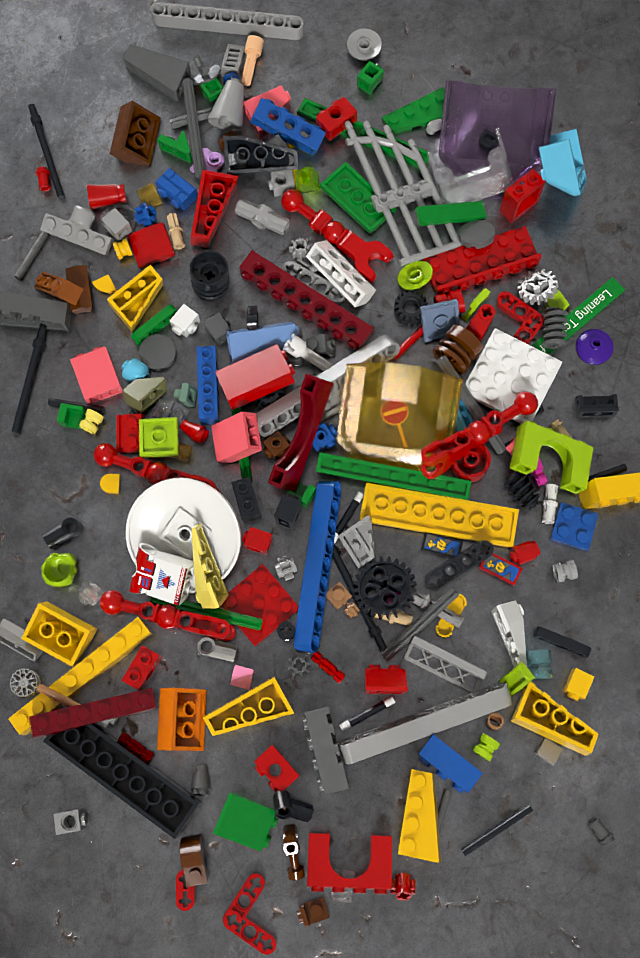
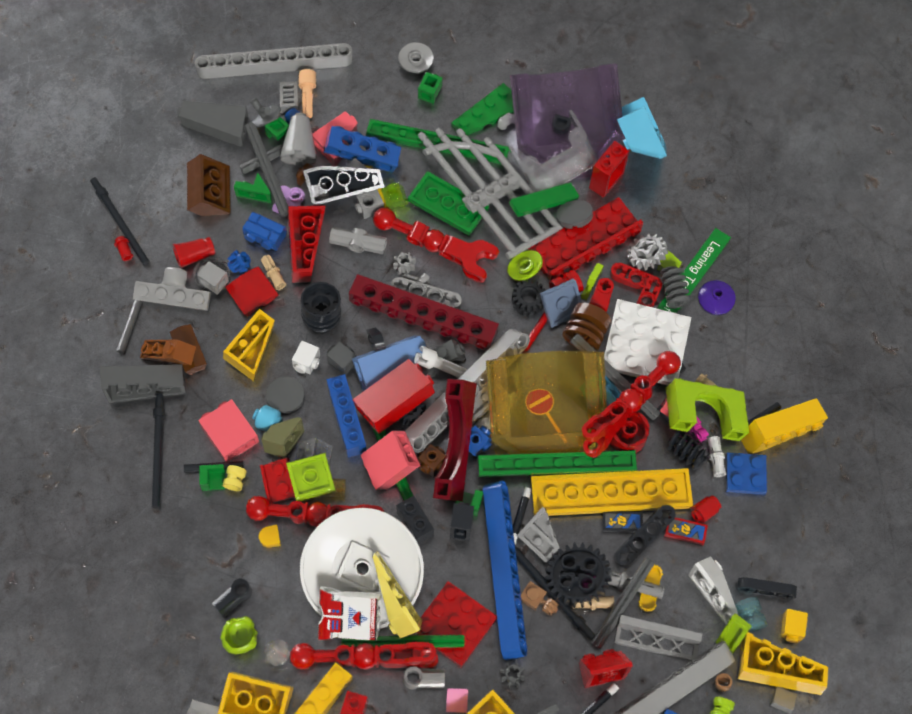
camera: 20 degrees left, 10 degrees down
yellow tile [92,274,117,294] -> none
yellow wheel [113,238,133,260] -> none
green beam [131,304,178,346] -> none
clear yellow slope [136,183,162,207] -> none
sand green tile [173,383,197,407] -> none
red cone [180,420,209,443] -> none
red brick [242,527,273,555] -> none
light grey gear [274,555,297,581] -> none
black bush [277,621,295,641] -> none
white brick [306,240,376,307] -> none
red axle [311,651,345,683] -> none
red brick [316,96,357,141] -> none
light grey wheel [553,560,578,583] -> none
black hinge [575,394,619,417] -> none

